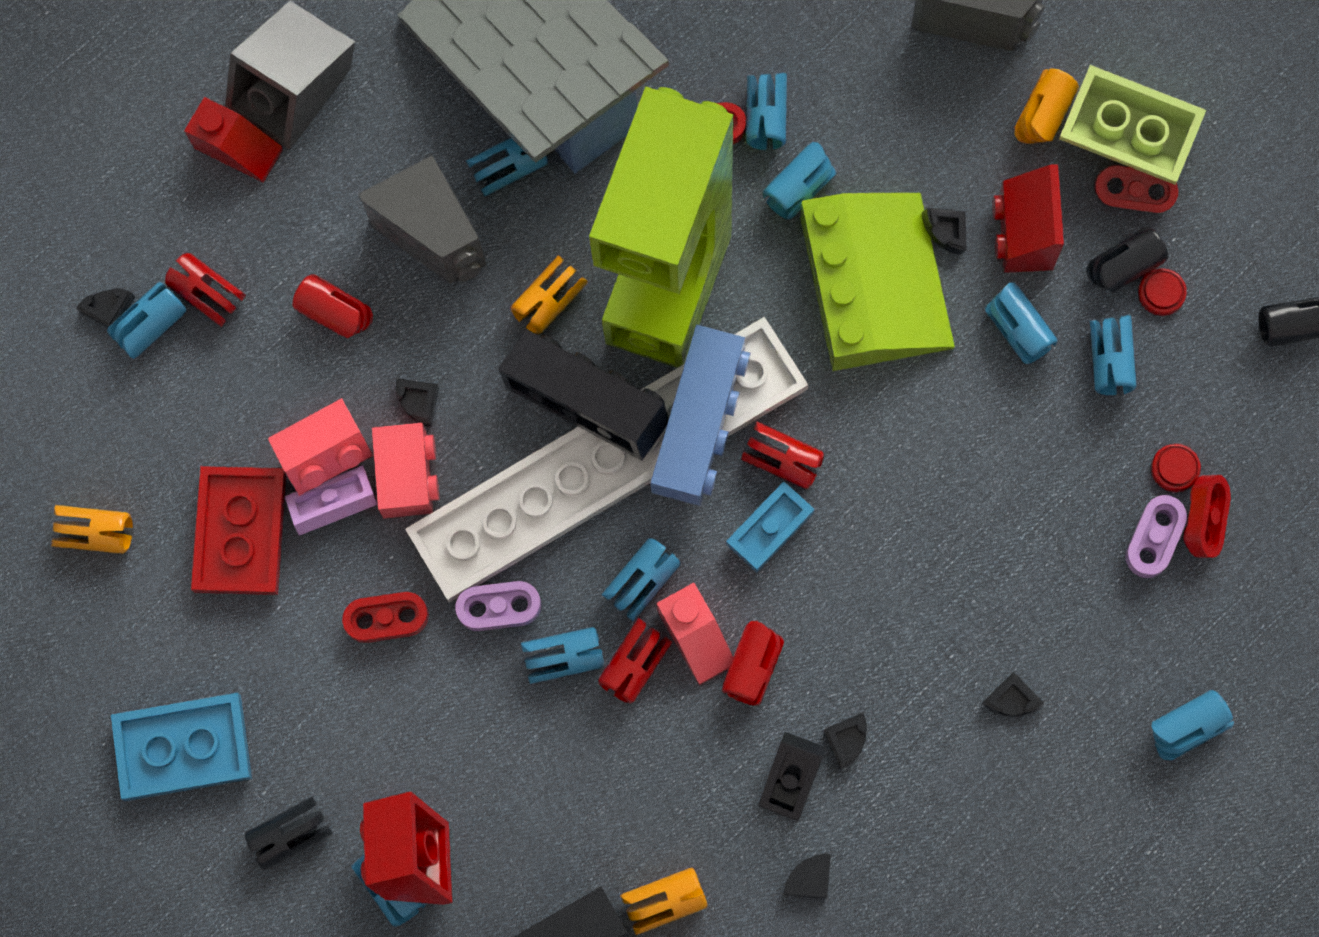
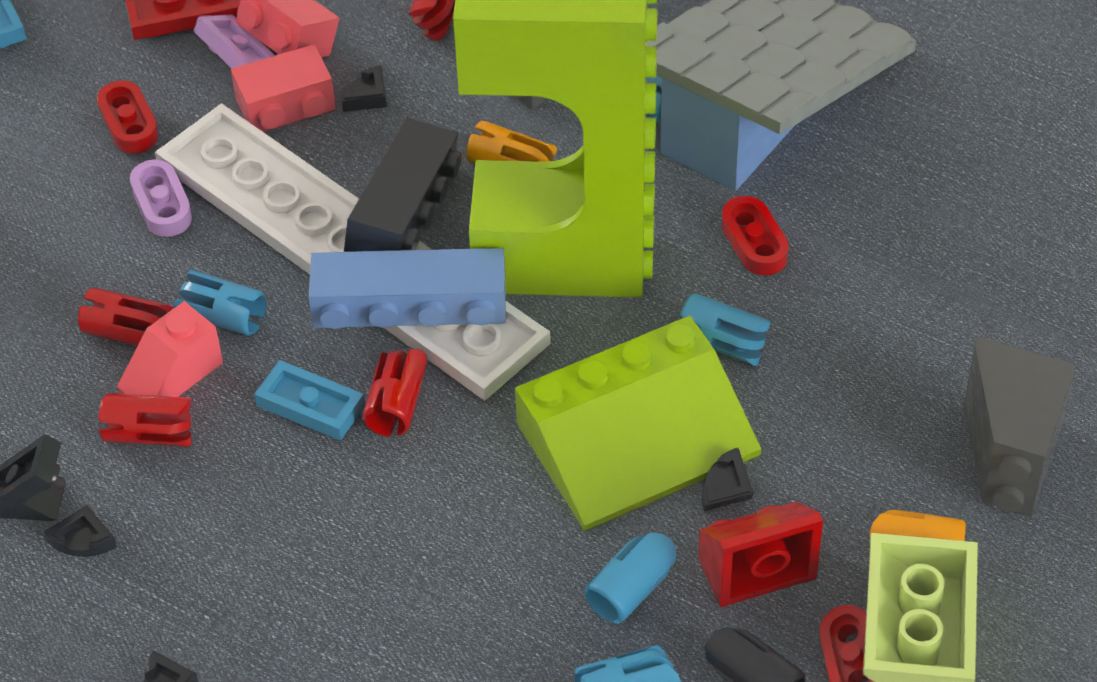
camera: 70 degrees right, 25 degrees down
dark azure arm [520,627,604,684] -> none
dark azure arm [746,73,787,150] -> none

